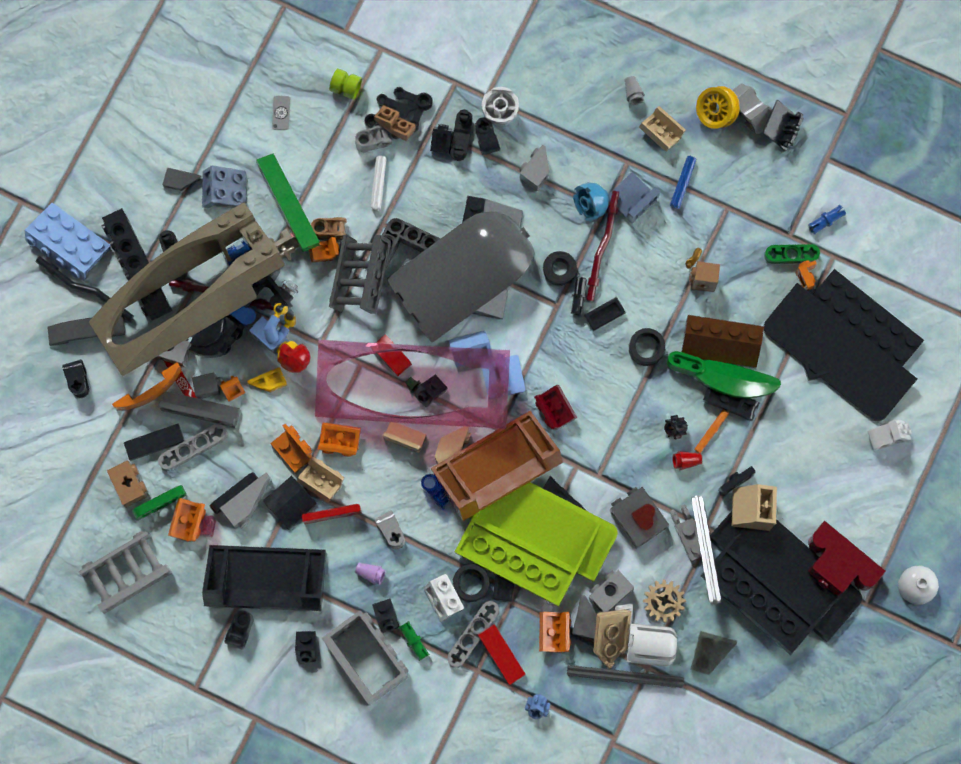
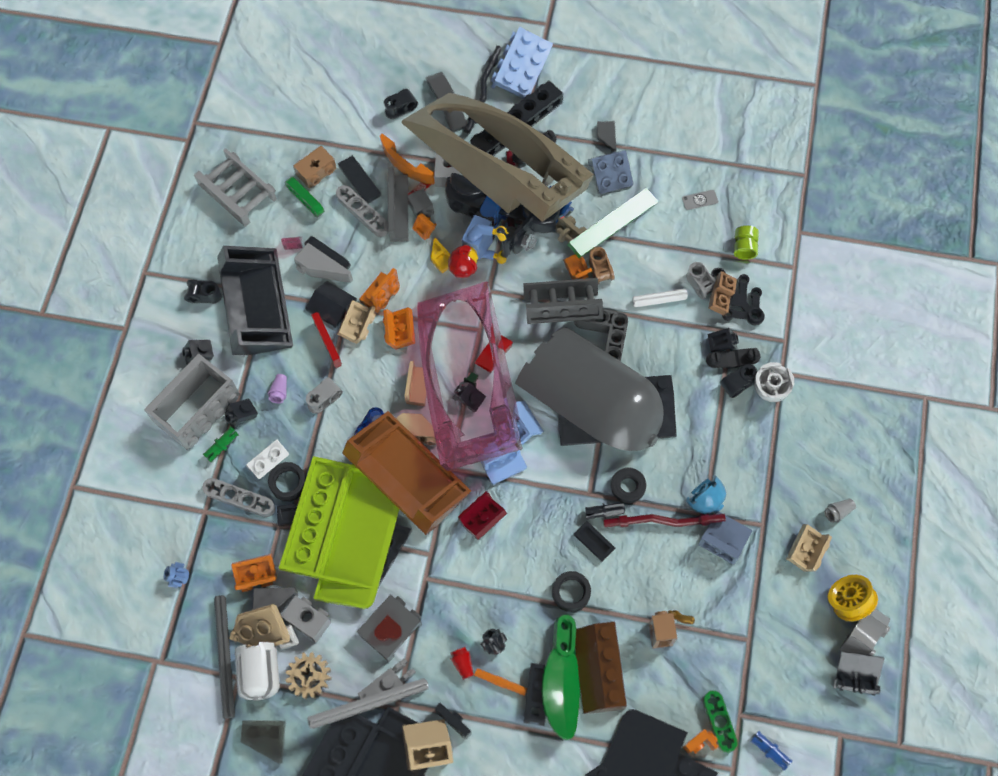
camera: 75 degrees right, 10 degrees down
orange bracket [168,498,206,542] -> none
red tile [477,624,526,685] -> none
light grey slope [519,145,549,192] -> none
blue axle [670,156,697,209] -> none

